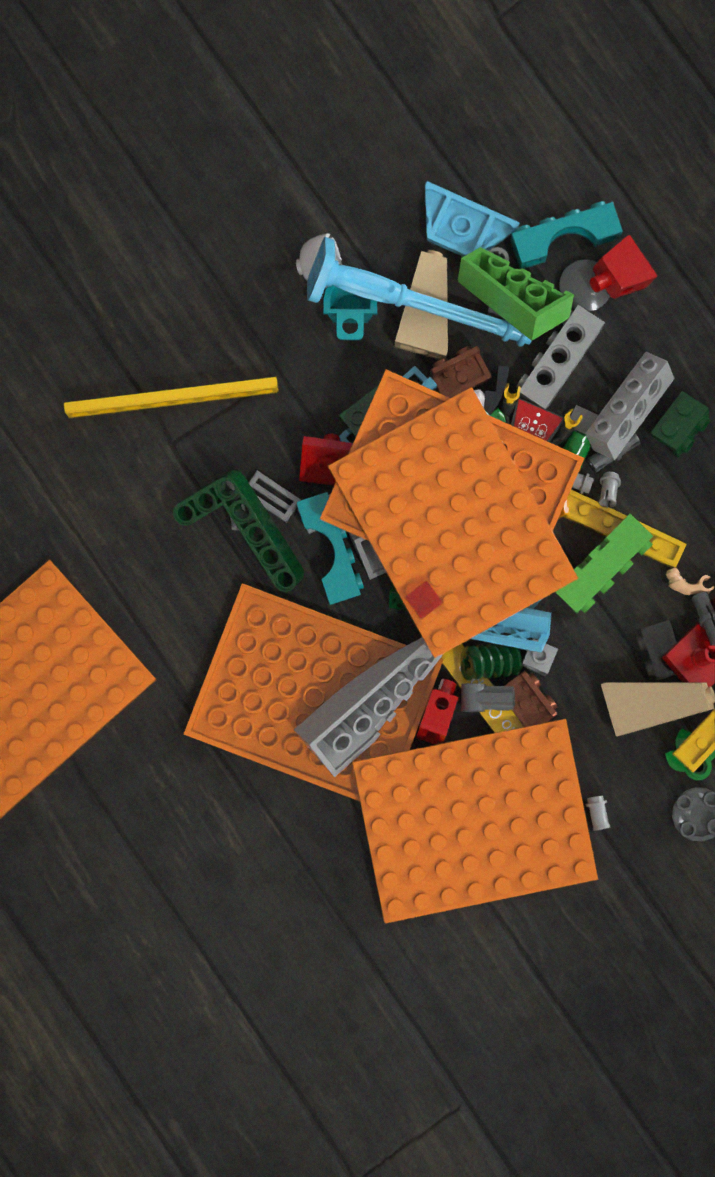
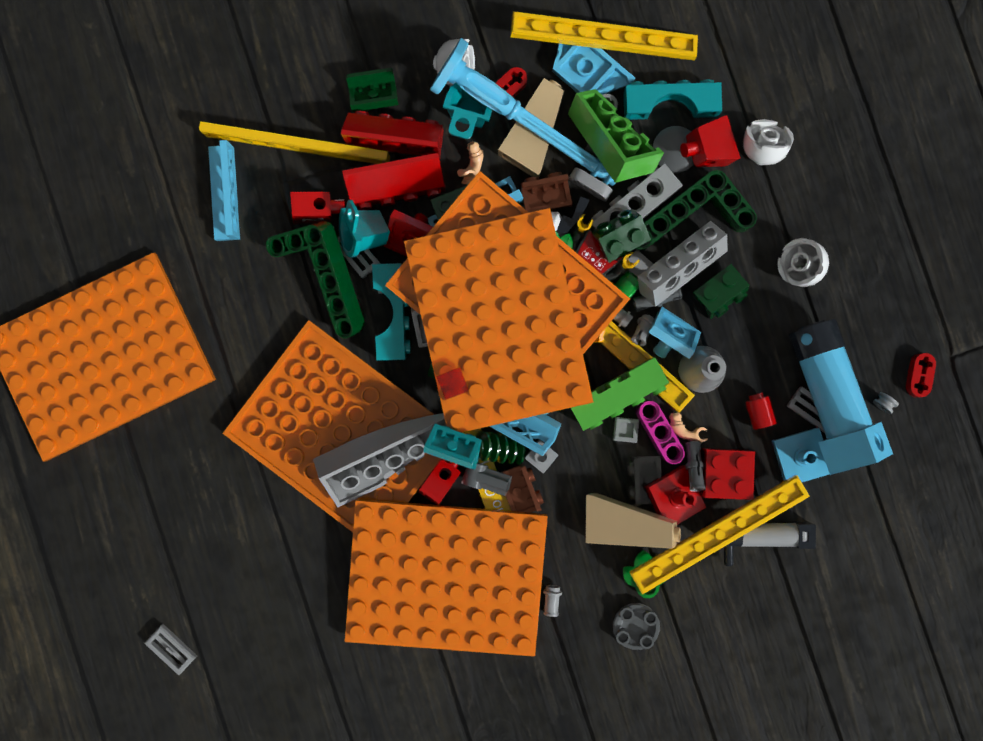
camera: 20 degrees right, 5 degrees up
none -> light grey tile [144,624,197,675]
none -> medium azure fence [208,140,240,241]
none -> red torso [290,192,345,225]
none -> teal container [339,200,390,257]
none -> red slope [341,111,444,159]
none -> red slope [342,153,446,210]
none -> dark green bracket [346,68,398,112]
none -> teal bracket [423,424,482,469]
none -> light nougat piece [457,141,483,185]
none -> red beam [496,67,527,98]
none -> yellow tile [510,11,698,60]
none -> light grey beam [569,167,613,201]
none -> dark green bracket [591,209,651,263]
none -> light grey tile [613,417,639,443]
none -> dark green beam [632,170,757,252]
none -> dark pink beam [636,401,685,464]
none -> medium azure tile [649,307,701,359]
none -> light grey cone [678,346,726,393]
none -> white cylinder [743,119,794,165]

